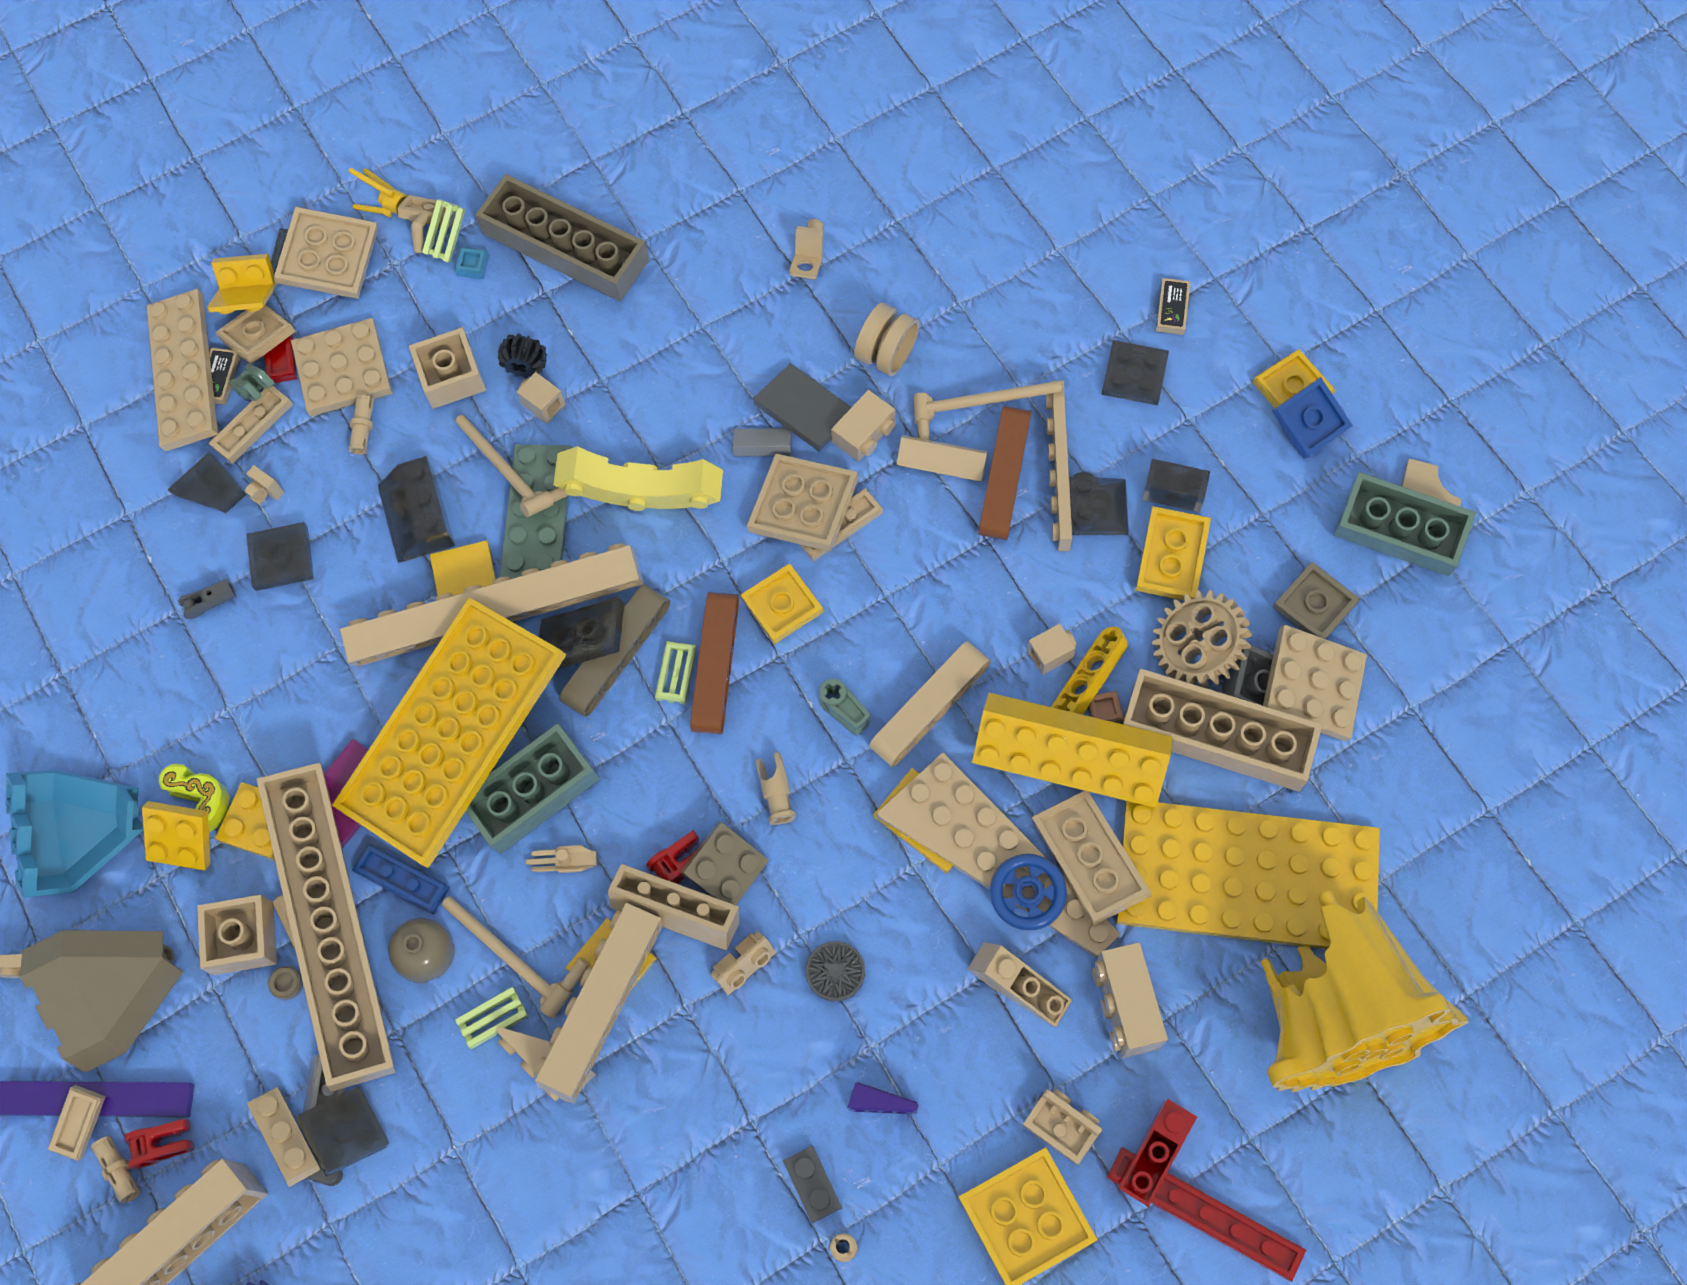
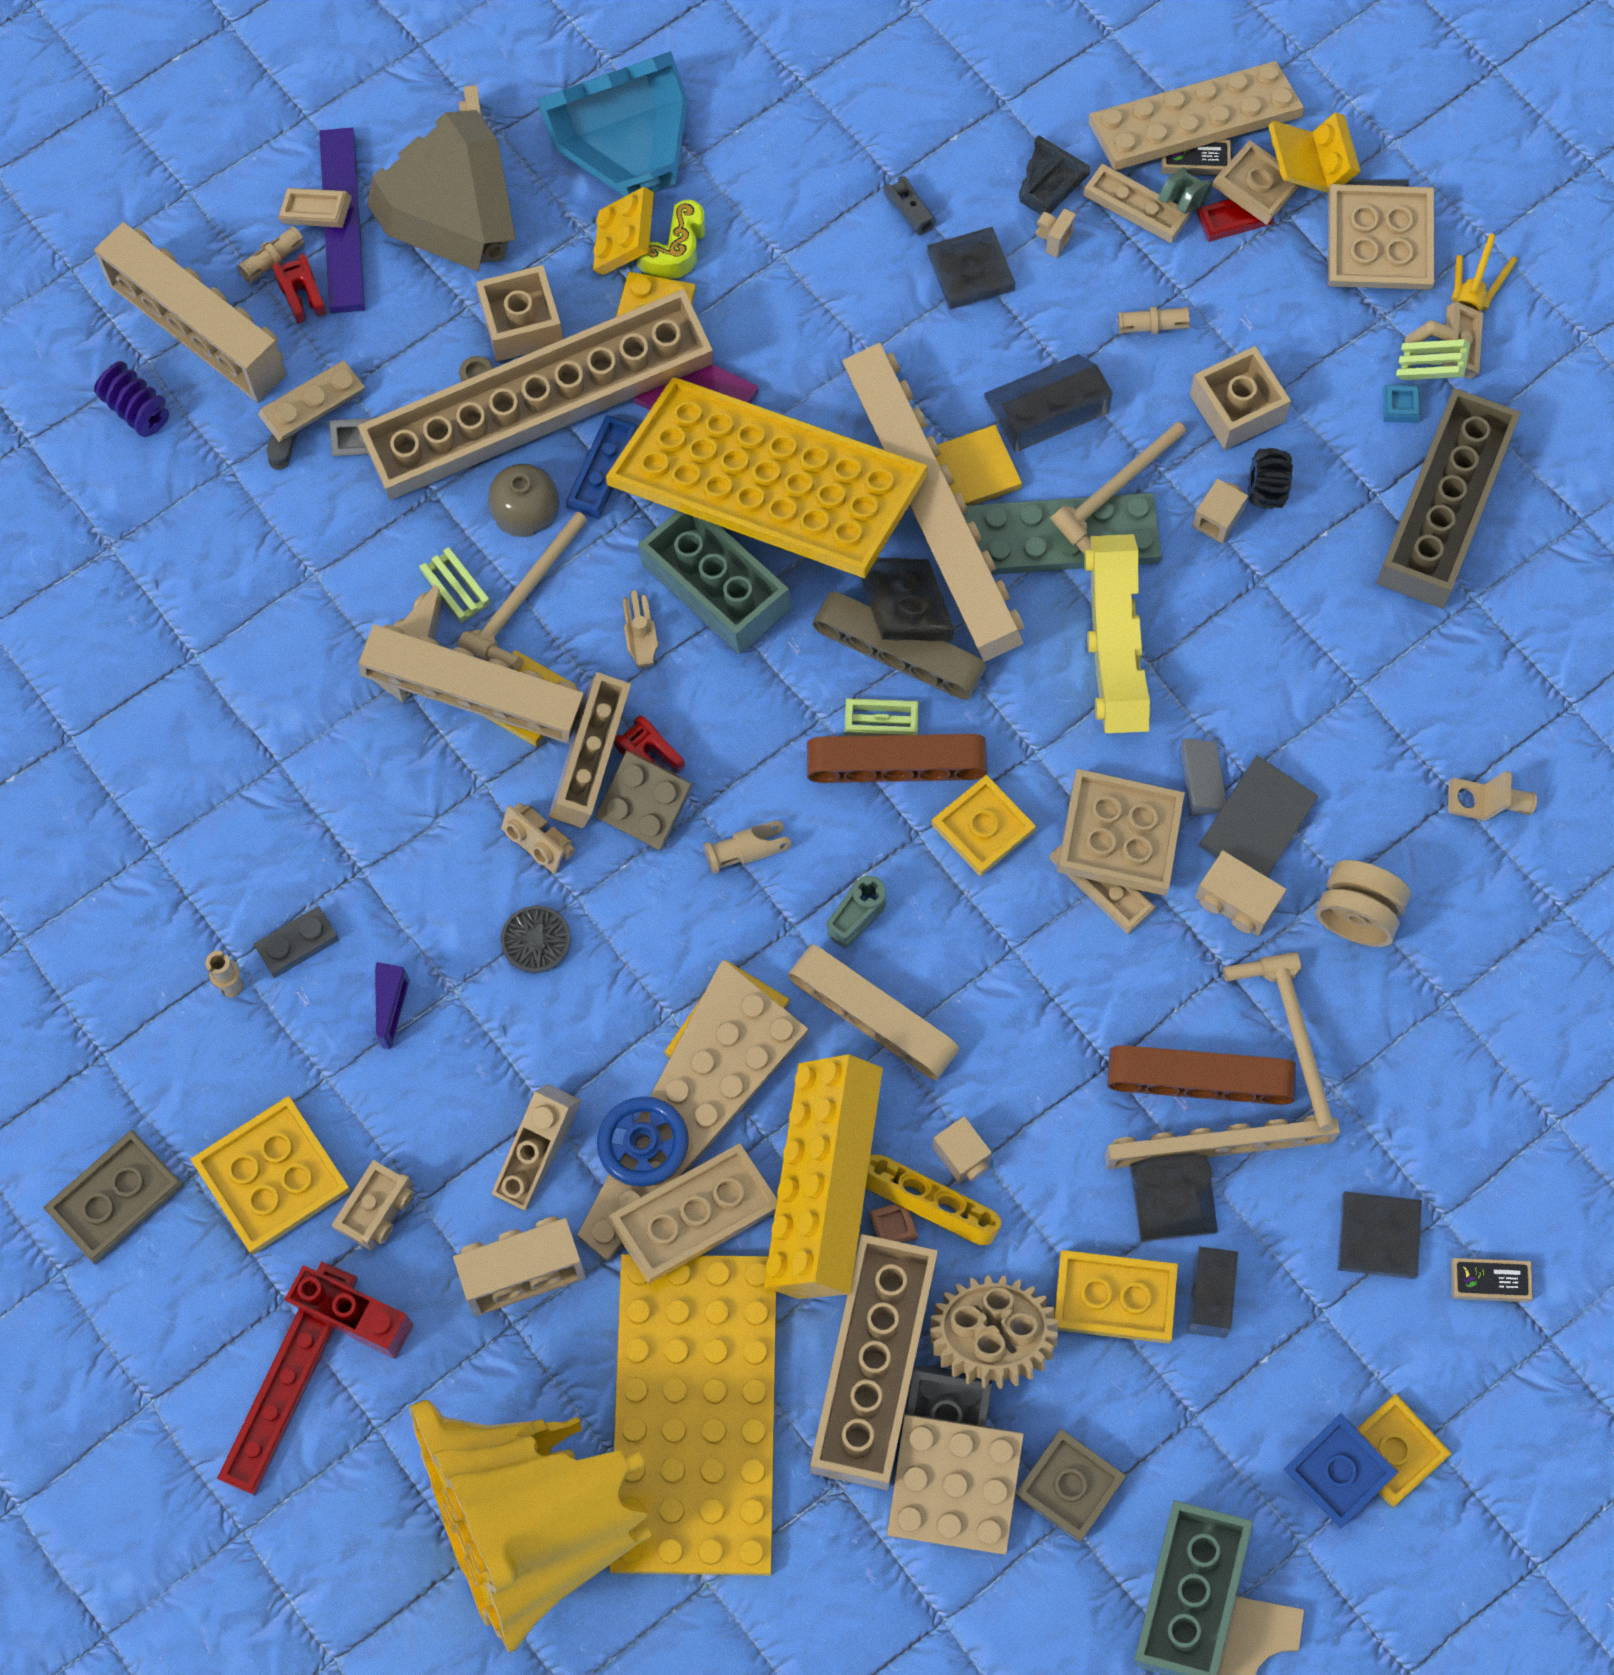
camera: 80 degrees right, 0 degrees up
tan plate [291,318,393,417] -> none
clear smoke plate [297,1086,389,1177] -> none
tan tile [896,435,988,482] -> none

